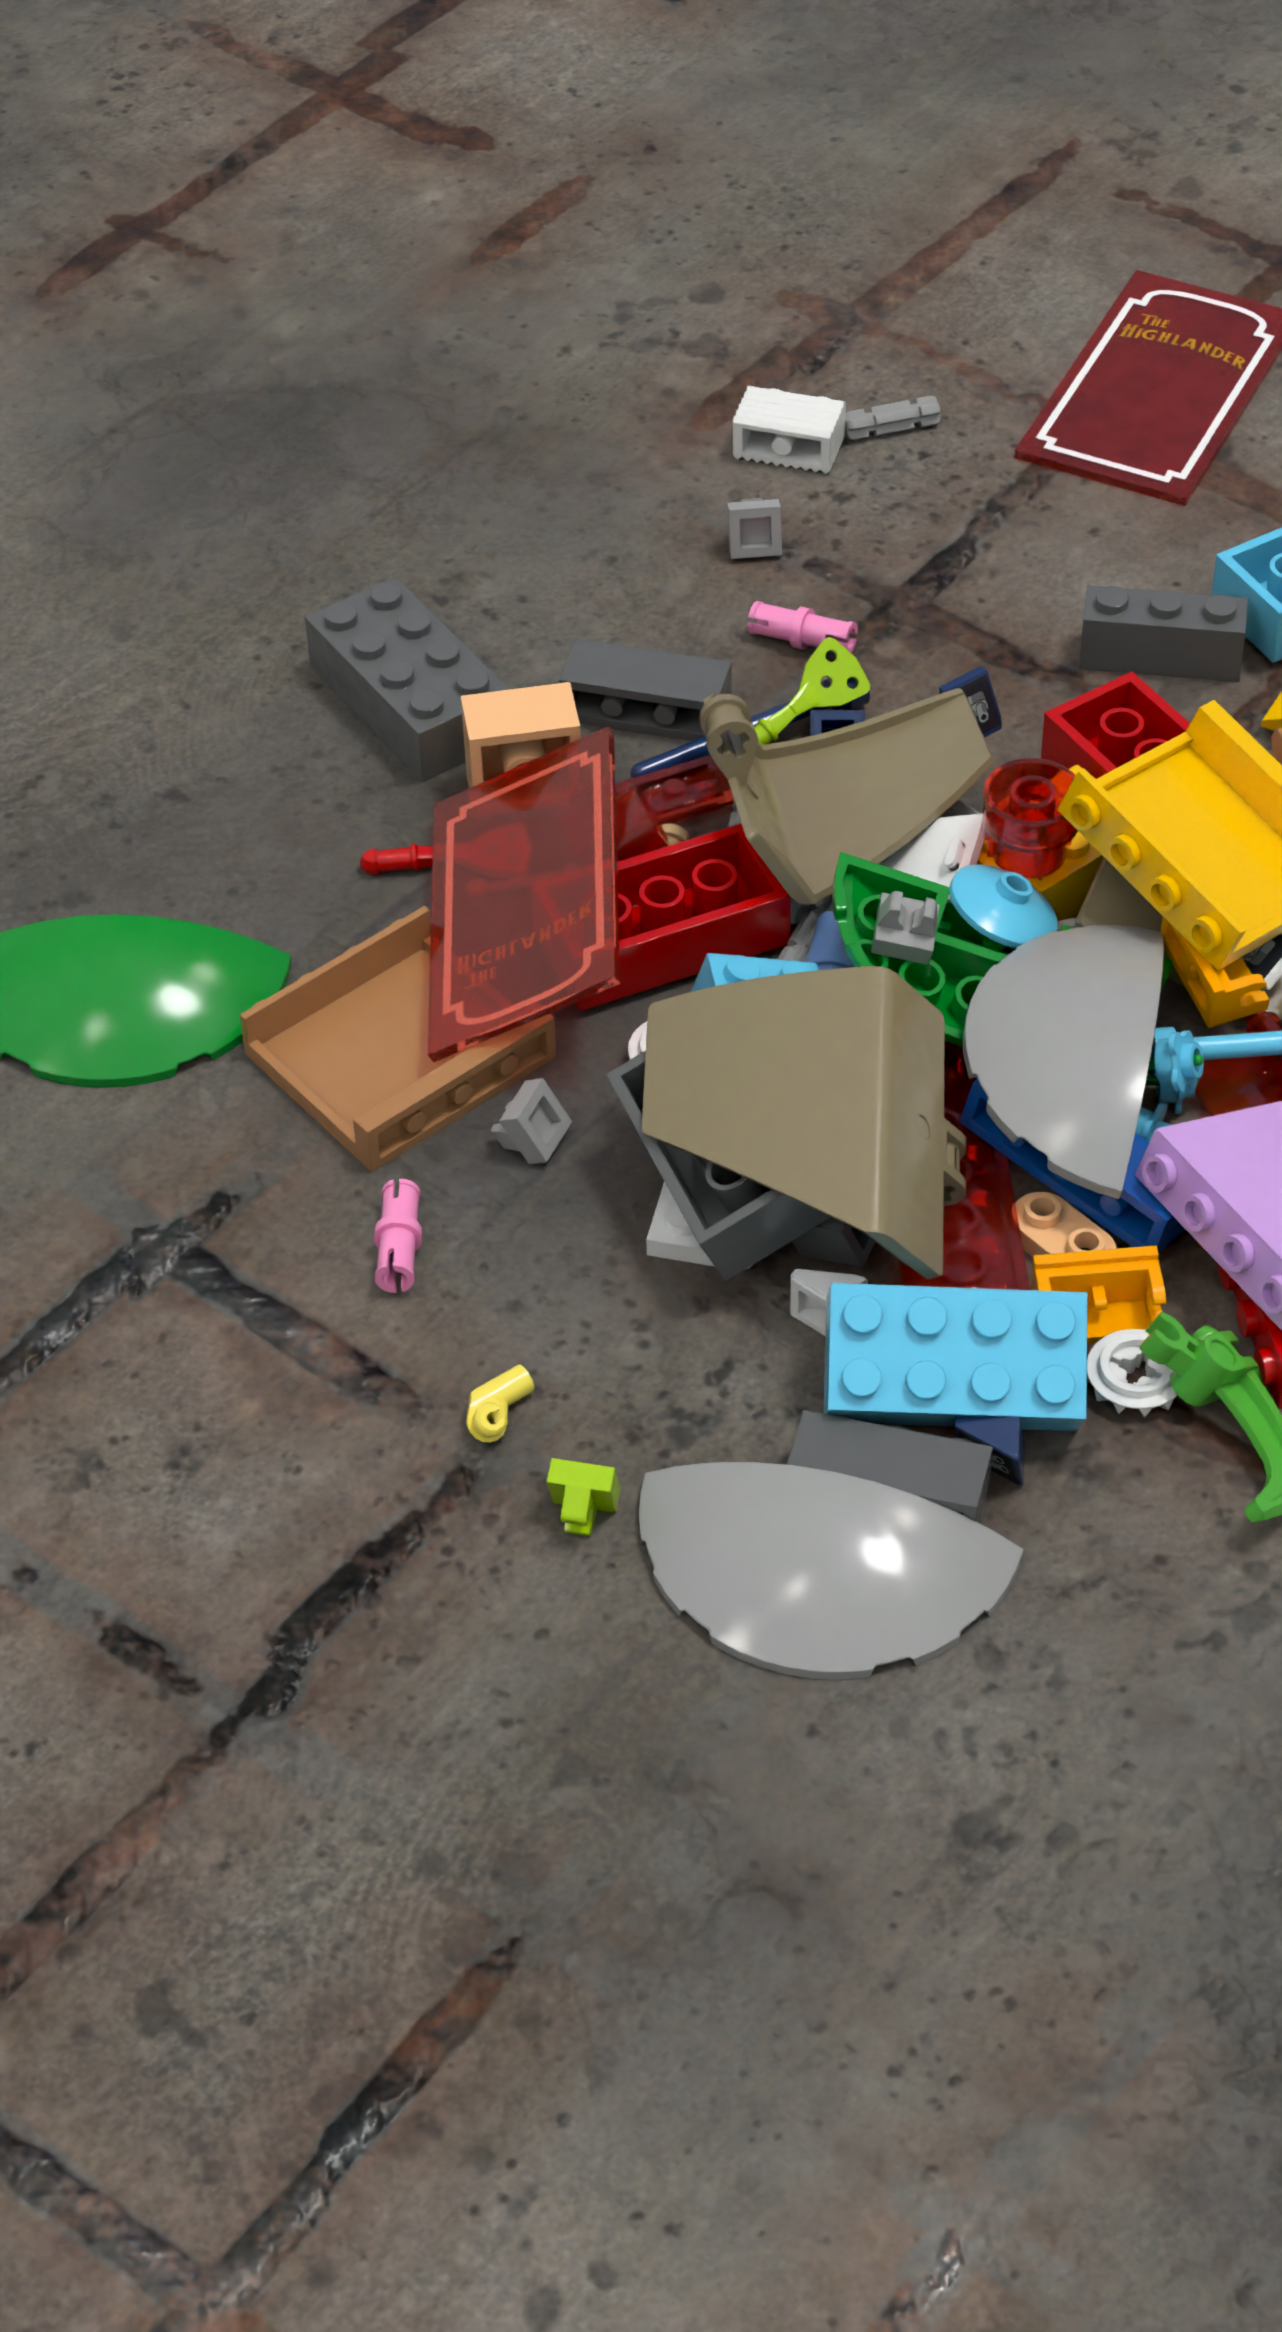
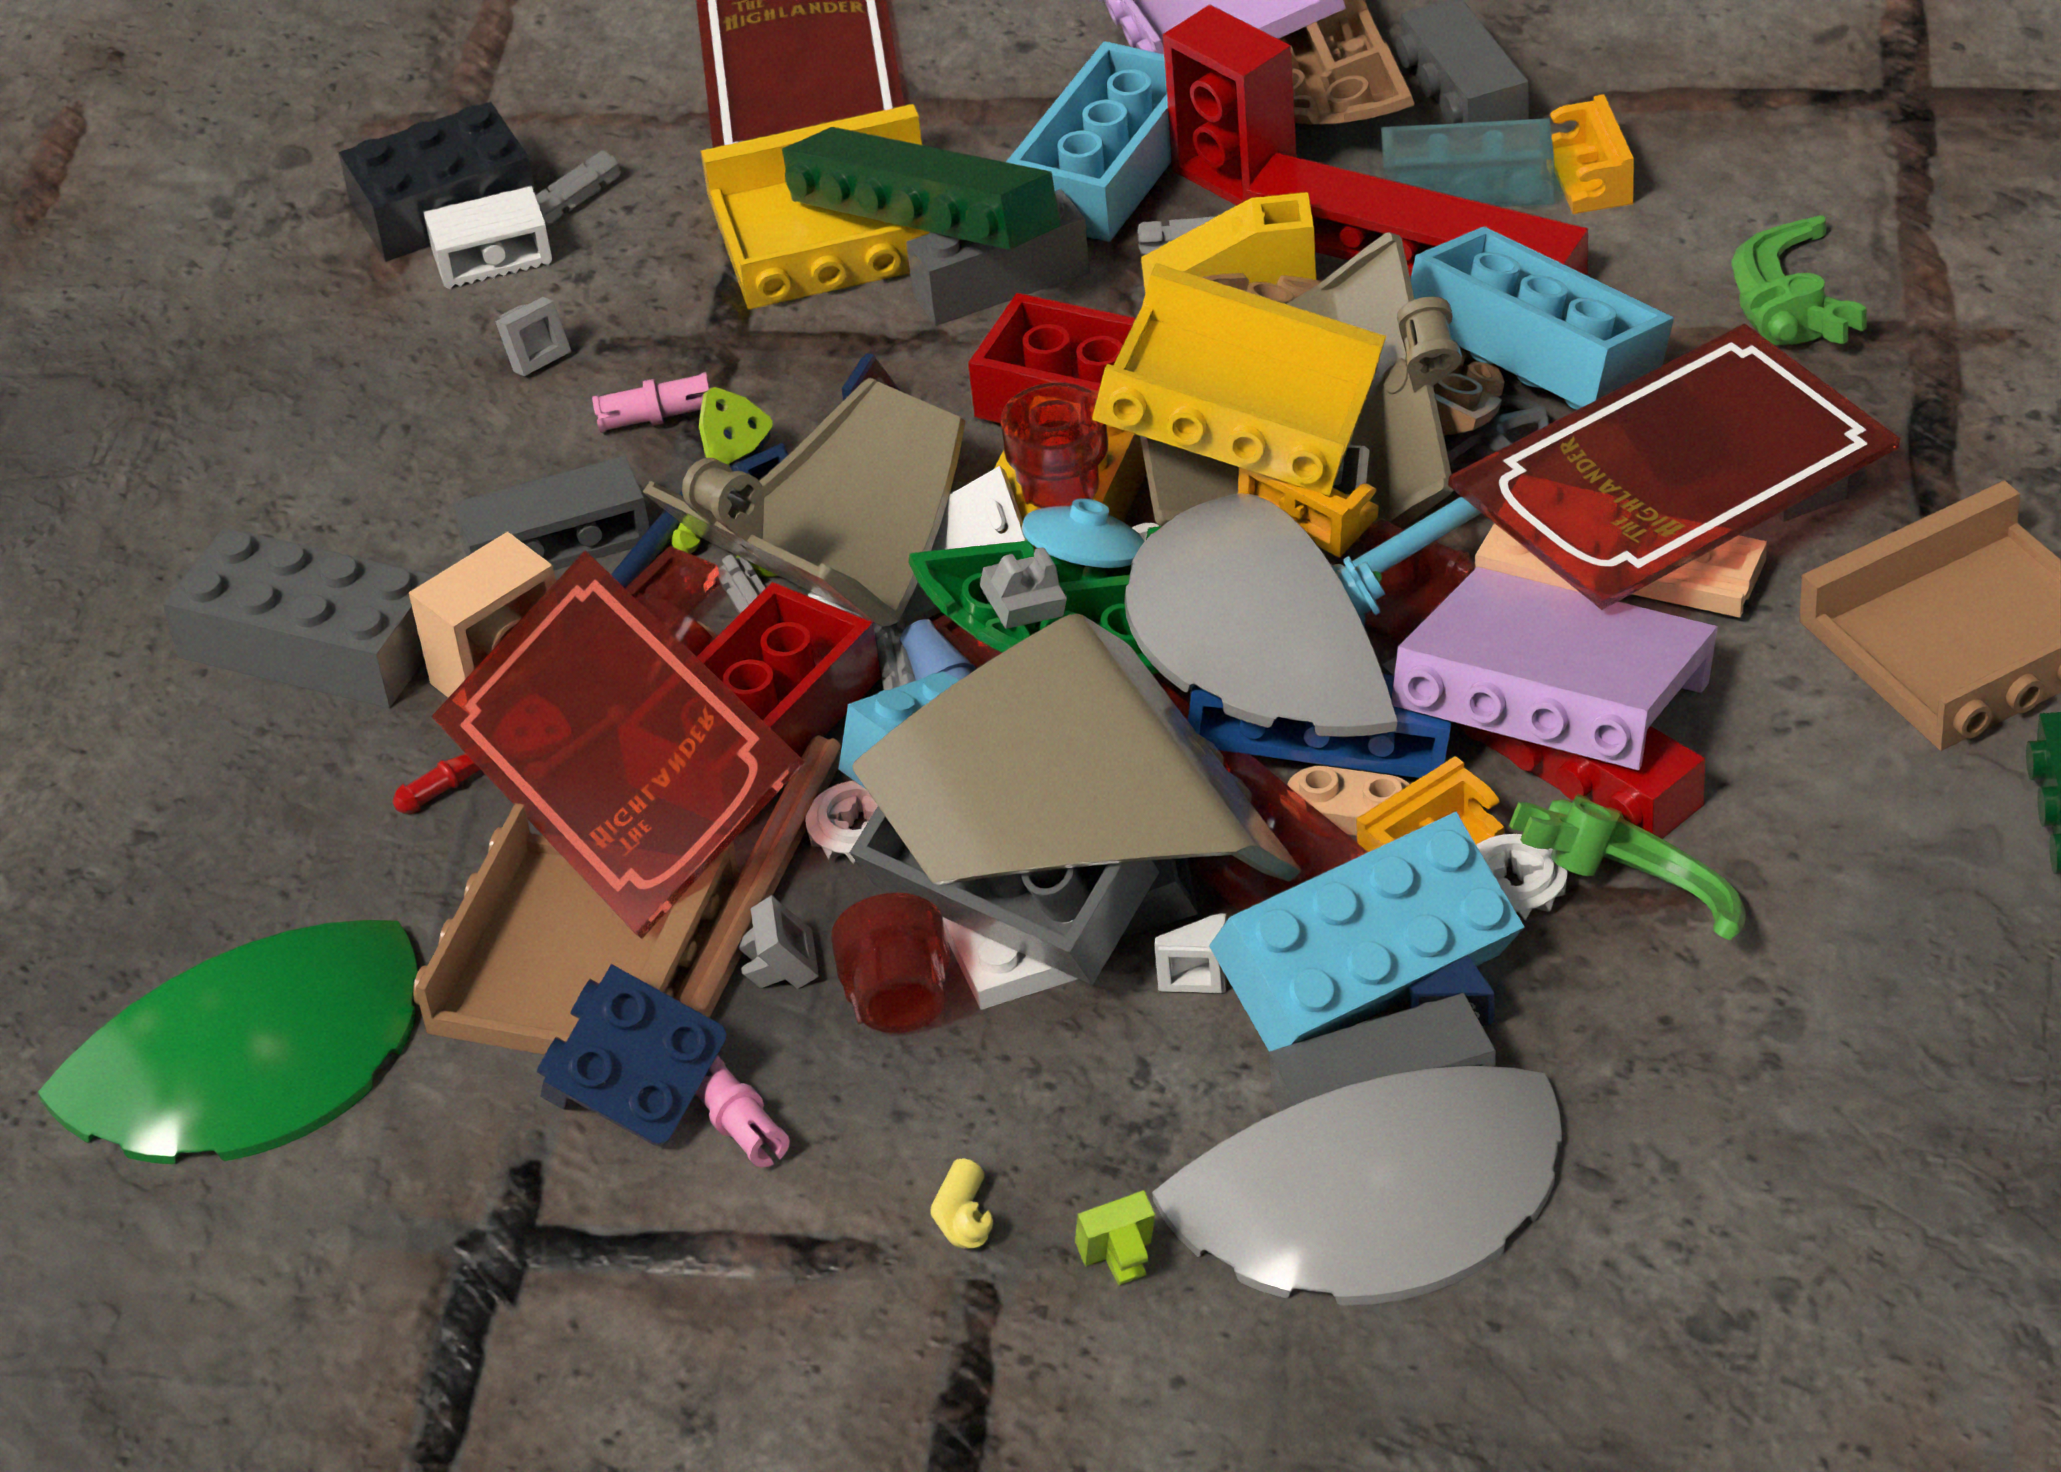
camera: 30 degrees left, 5 degrees down
none -> black brick [338,102,536,262]
none -> dark blue bracket [536,964,726,1146]
none -> nougat axle [674,735,841,1018]
none -> yellow panel [701,104,930,310]
none -> dark green brick [782,127,1061,250]
none -> clear red piece [831,893,950,1033]

